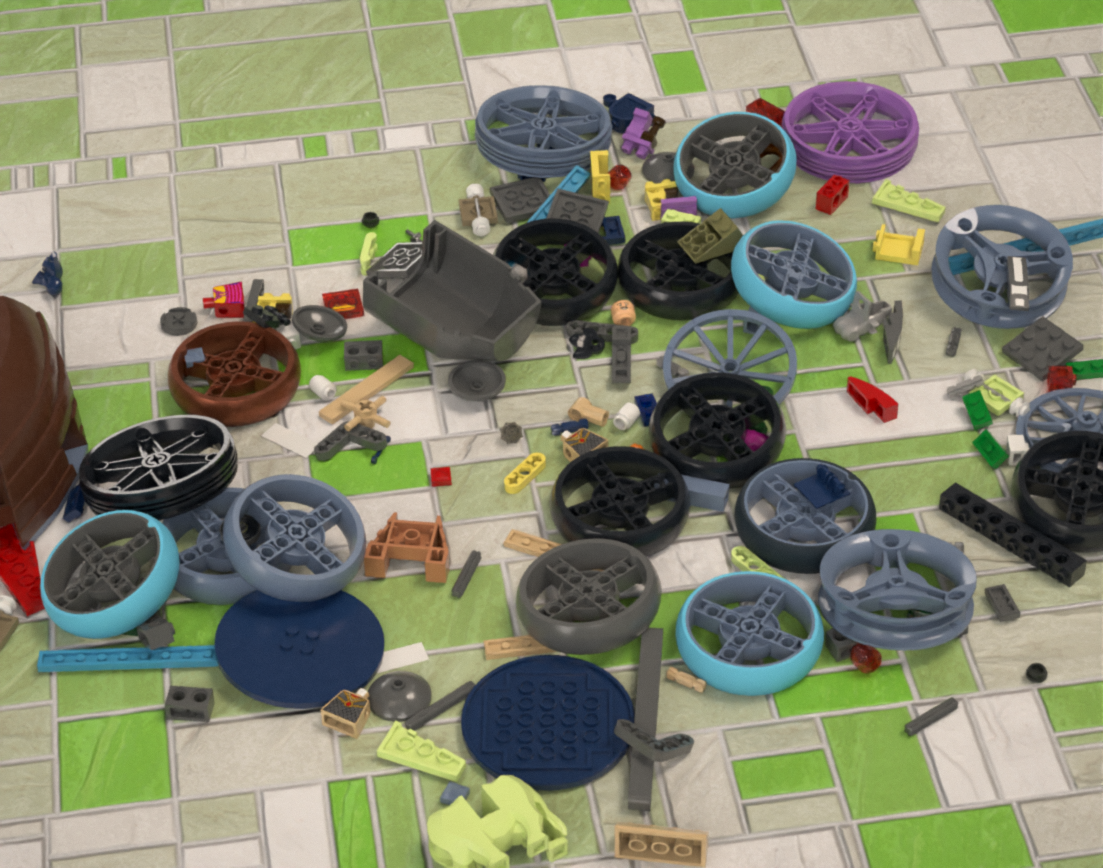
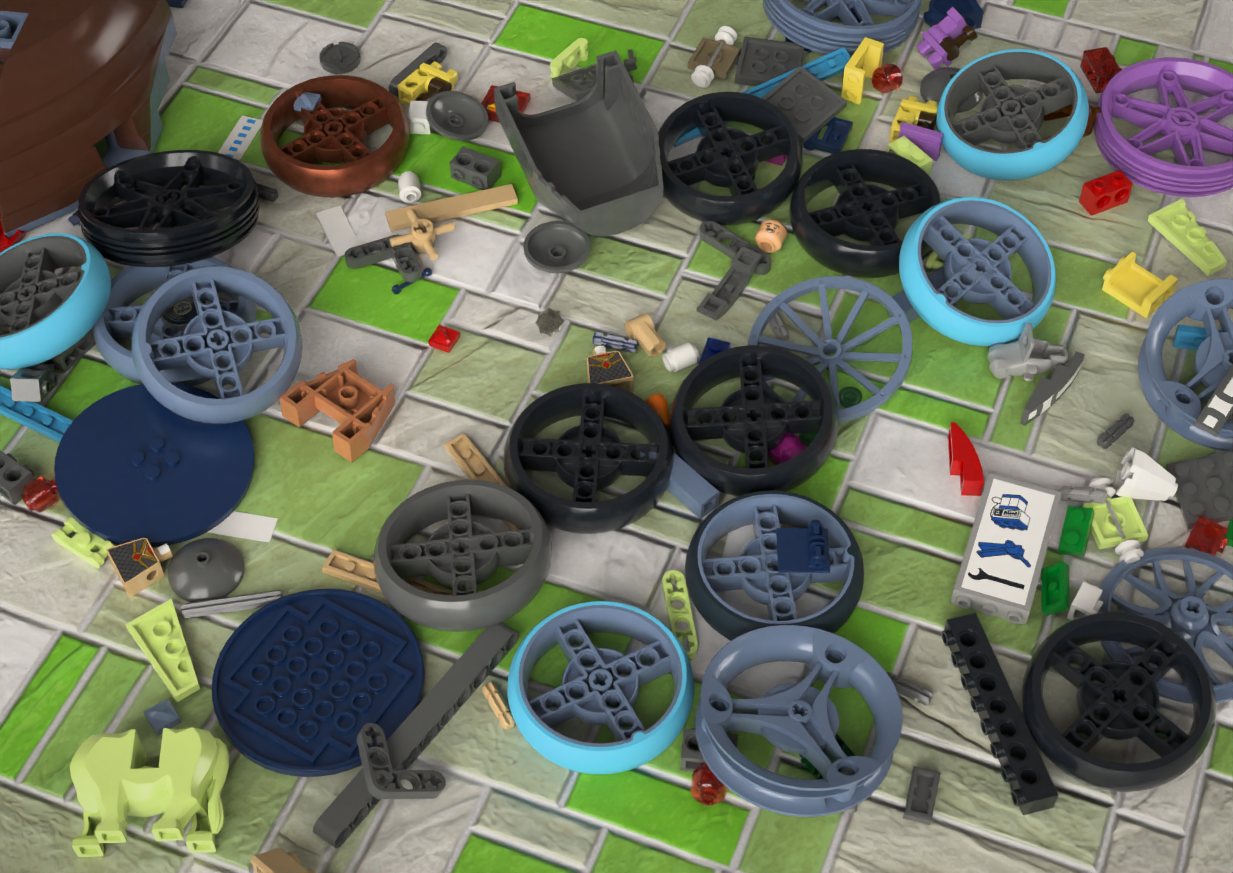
camera: 30 degrees right, 10 degrees up
red torso [203,281,245,318] -> none
black plate [243,305,291,328] -> none
pearl dark grey plate [362,212,379,228] -> none
dark grey axle [452,550,481,598] -> none
light yellow beam [504,453,546,494] -> none
black plate [569,328,605,359] -> none
olive slope [677,208,743,264] -> none
none -> clear red head [21,476,59,512]
none -> yellowish green plate [52,517,114,568]
none -> white sticker [218,115,263,161]
none -> brick [950,472,1062,625]
none -> white cone [1113,447,1178,501]

